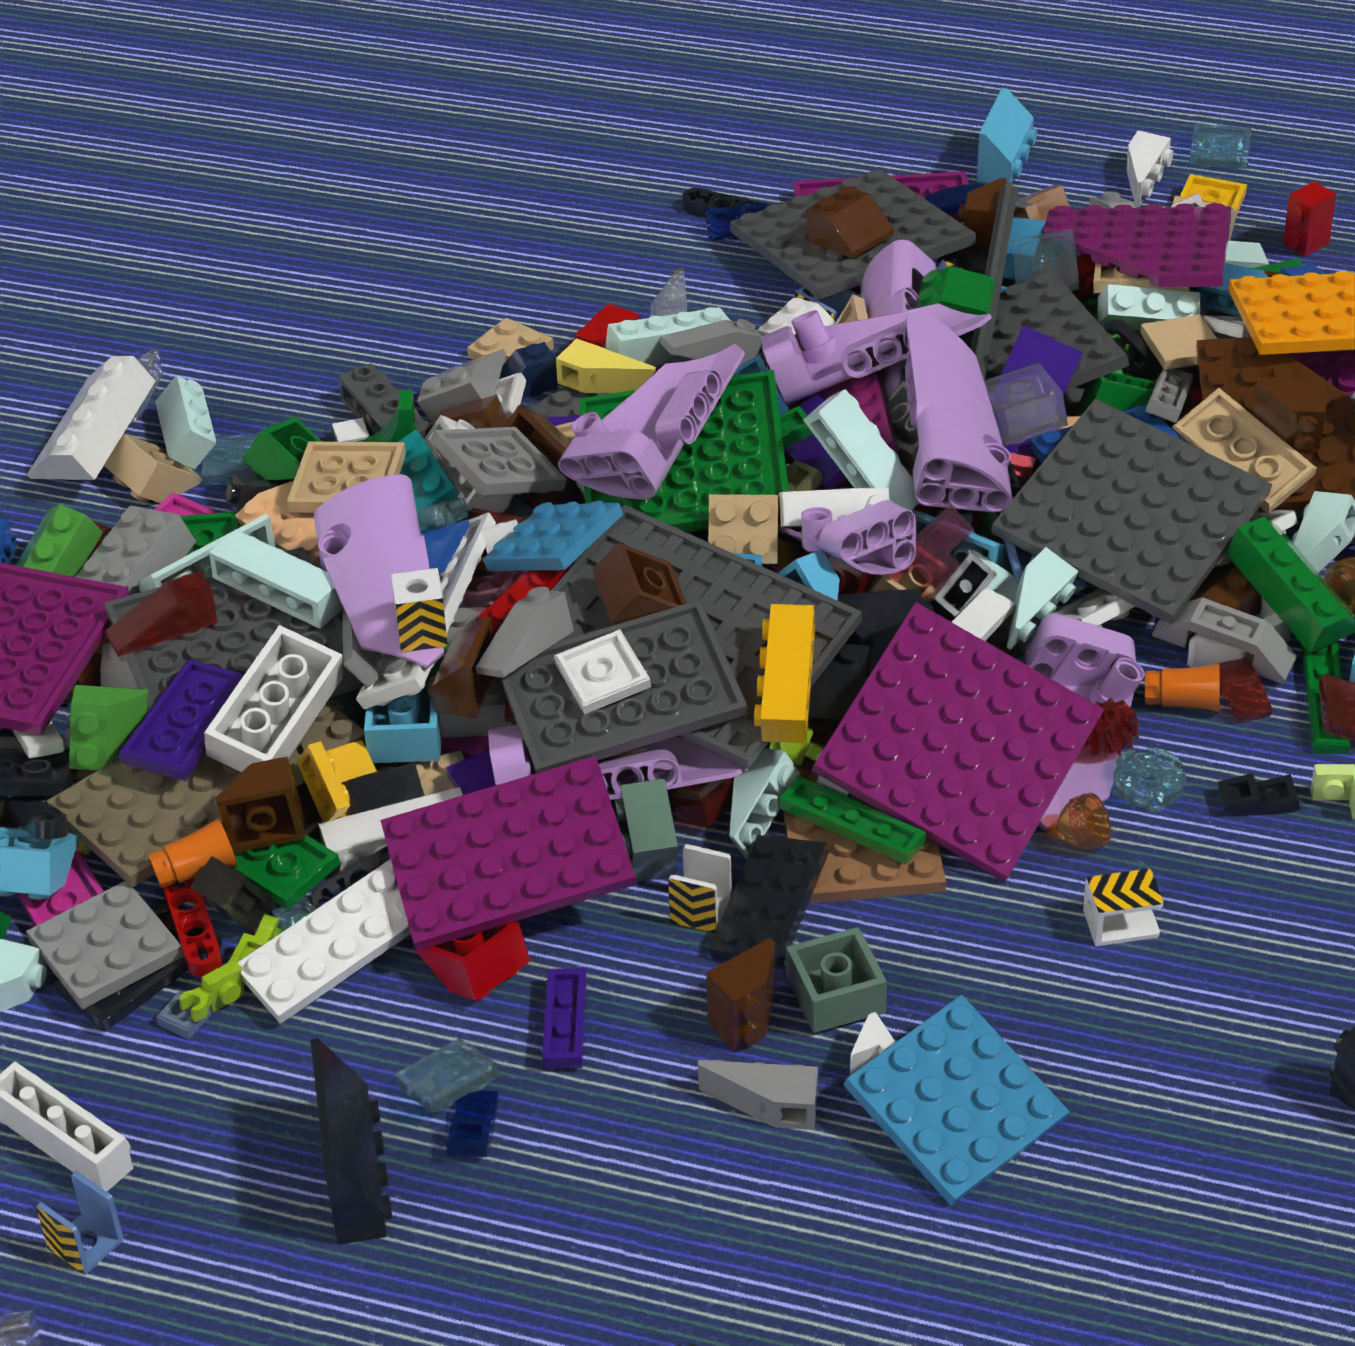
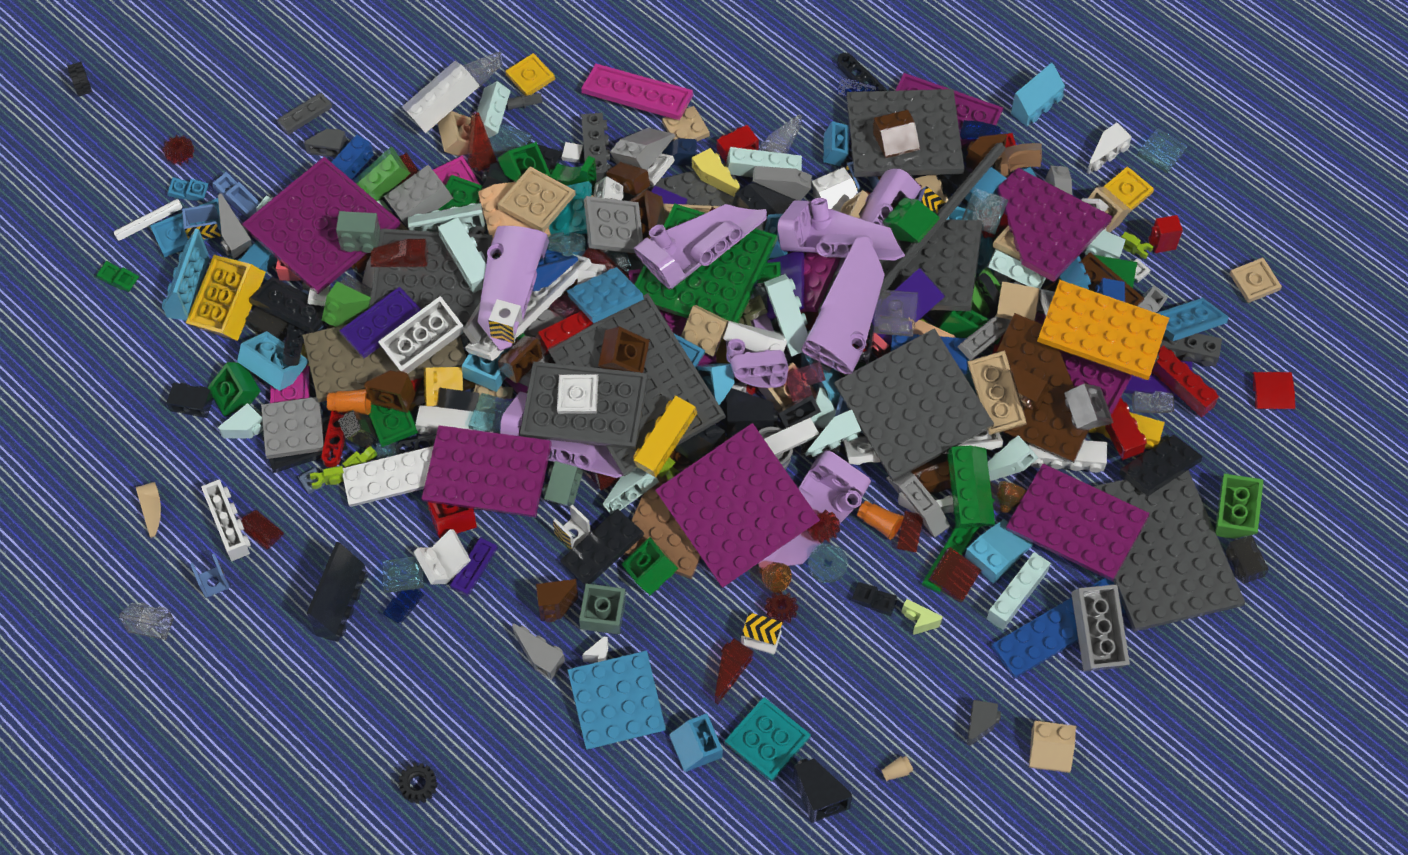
camera: 25 degrees right, 20 degrees up
light grey slope [476,587,574,678] -> none
green plate [779,776,926,865] -> none
none -> clear red slope [241,510,284,550]
none -> sand green brick [336,211,381,253]
none -> white bracket [414,529,470,584]
none -> clear red slope [468,112,497,171]
none -> clear light blue plate [468,393,512,433]
none -> yellow plate [505,53,555,96]
none -> dark grey axle [507,93,543,110]
none -> dark pink plate [581,64,693,120]
none -> green slope [622,537,679,596]
none -> dark azure slope [669,713,723,772]
none -> clear red slope [715,639,754,705]
none -> teal plate [724,697,811,782]
none -> clear red gear [764,590,798,625]
none -> dark azure brick [823,121,849,166]
none -> lime plate [1121,232,1153,259]

